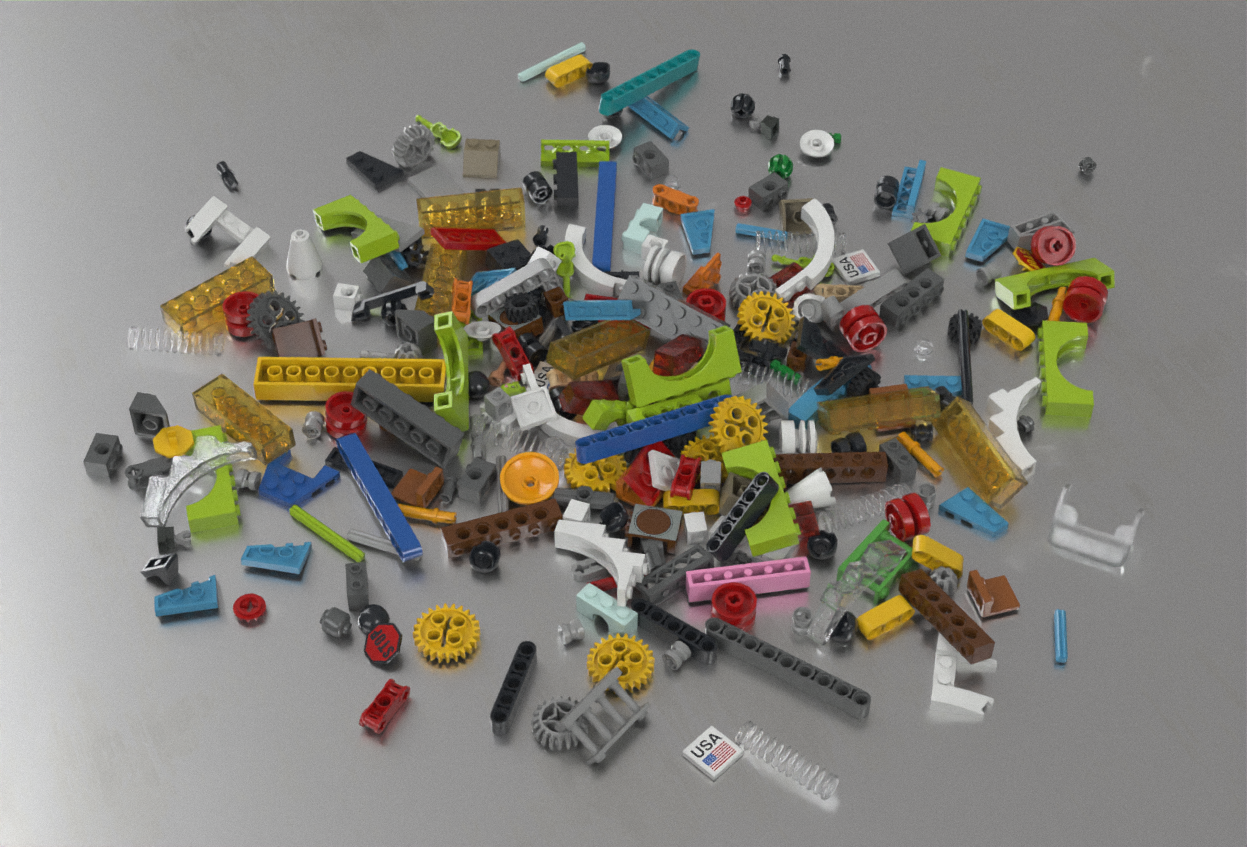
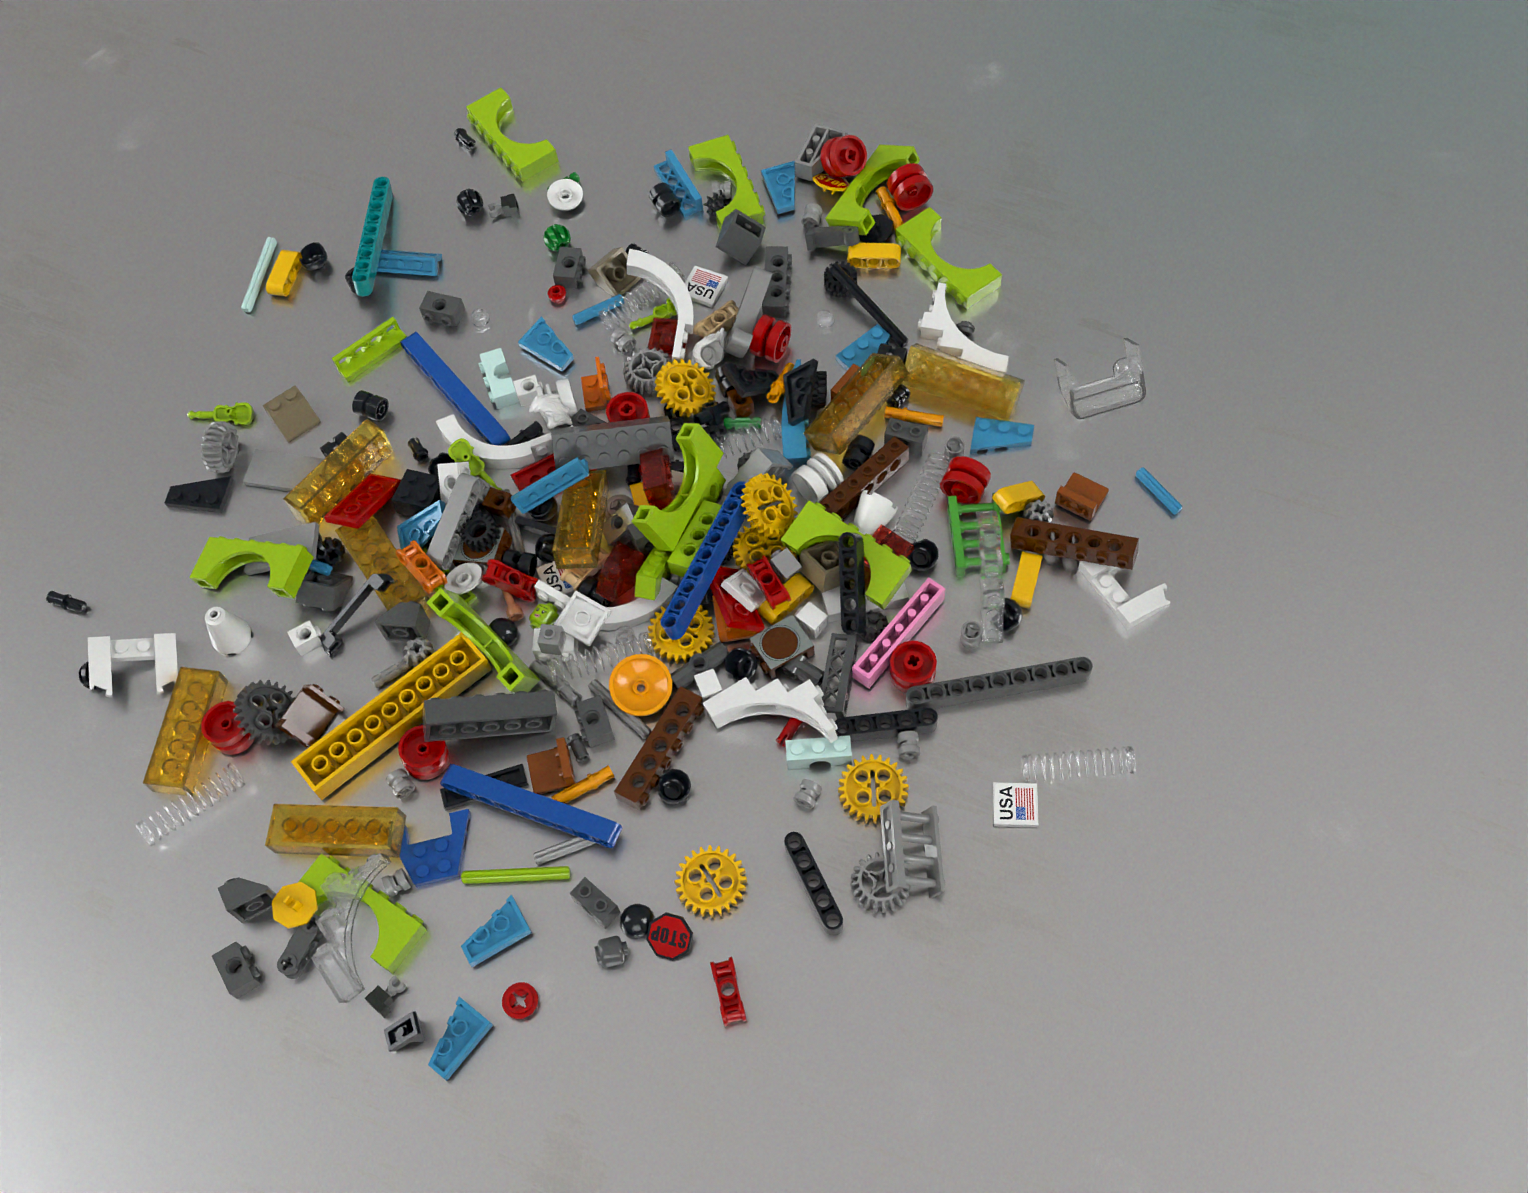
camera: 35 degrees left, 15 degrees up
black piece [381,300,408,327] -> none
black wedge [553,152,579,207] -> none
light grey beam [572,558,608,582] -> none
white dish [588,125,622,149] -> none
orange piece [652,184,699,216] -> none
dark grey bush [1079,157,1096,174] -> none
none -> lime arch [466,87,558,182]
none -> white hair [529,393,572,429]
none -> dark grey leg [805,226,860,251]

